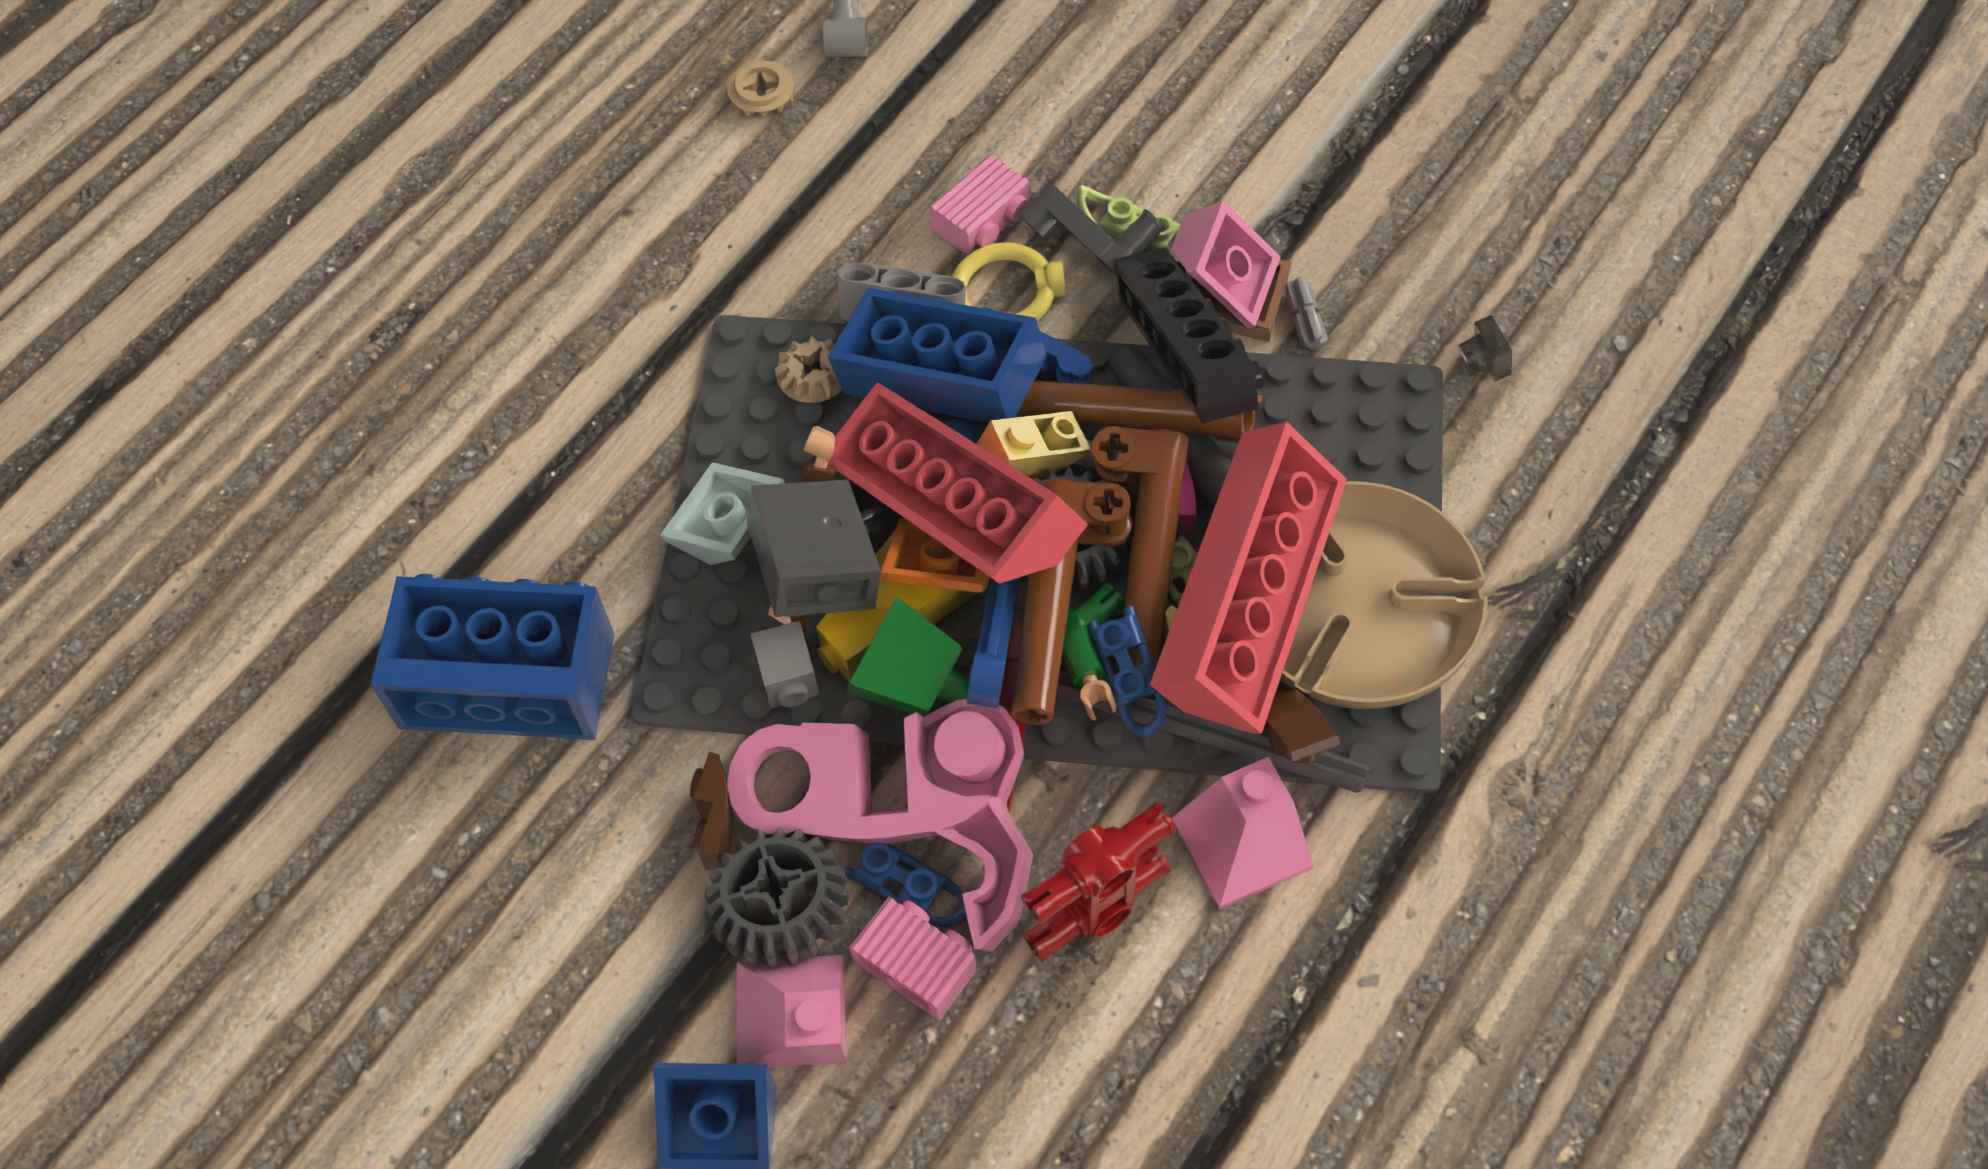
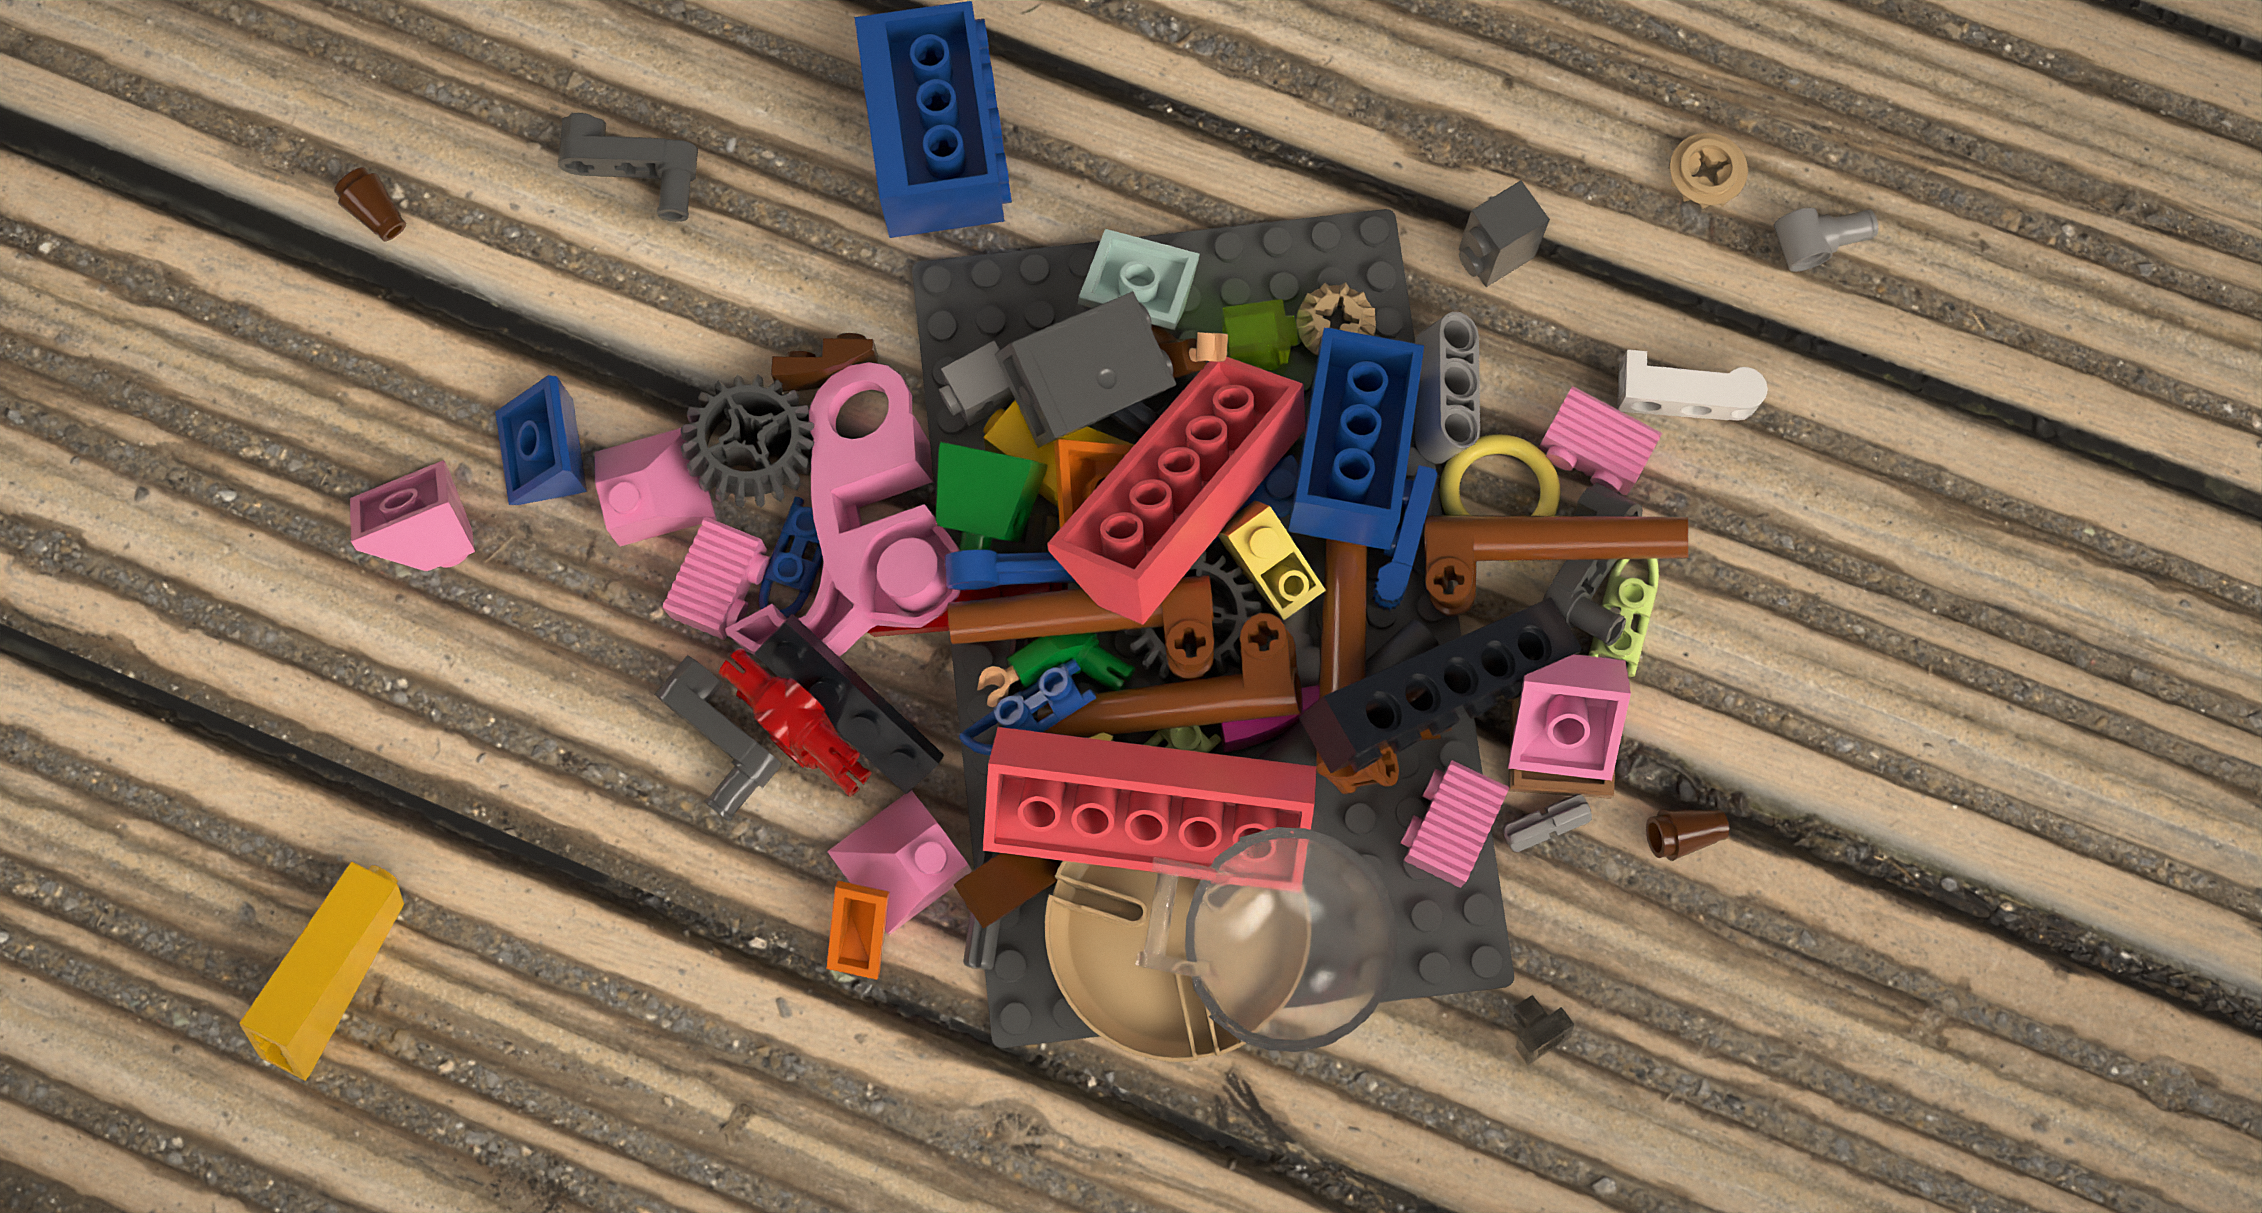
camera: 75 degrees right, 15 degrees up
none -> dark grey beam [558,113,698,222]
none -> dark grey beam [654,655,783,822]
none -> black plate [754,614,944,794]
none -> orange slope [826,881,890,980]
none -> clear windscreen [1136,827,1398,1052]
none -> clear neon green brick [1221,299,1298,372]
none -> bright pink brick [1401,760,1509,888]
none -> dark orange axle [1424,515,1688,617]
none -> dark grey brick [1459,180,1550,287]
none -> white leg [1617,350,1768,420]
none -> reddish brown cone [1646,809,1729,861]

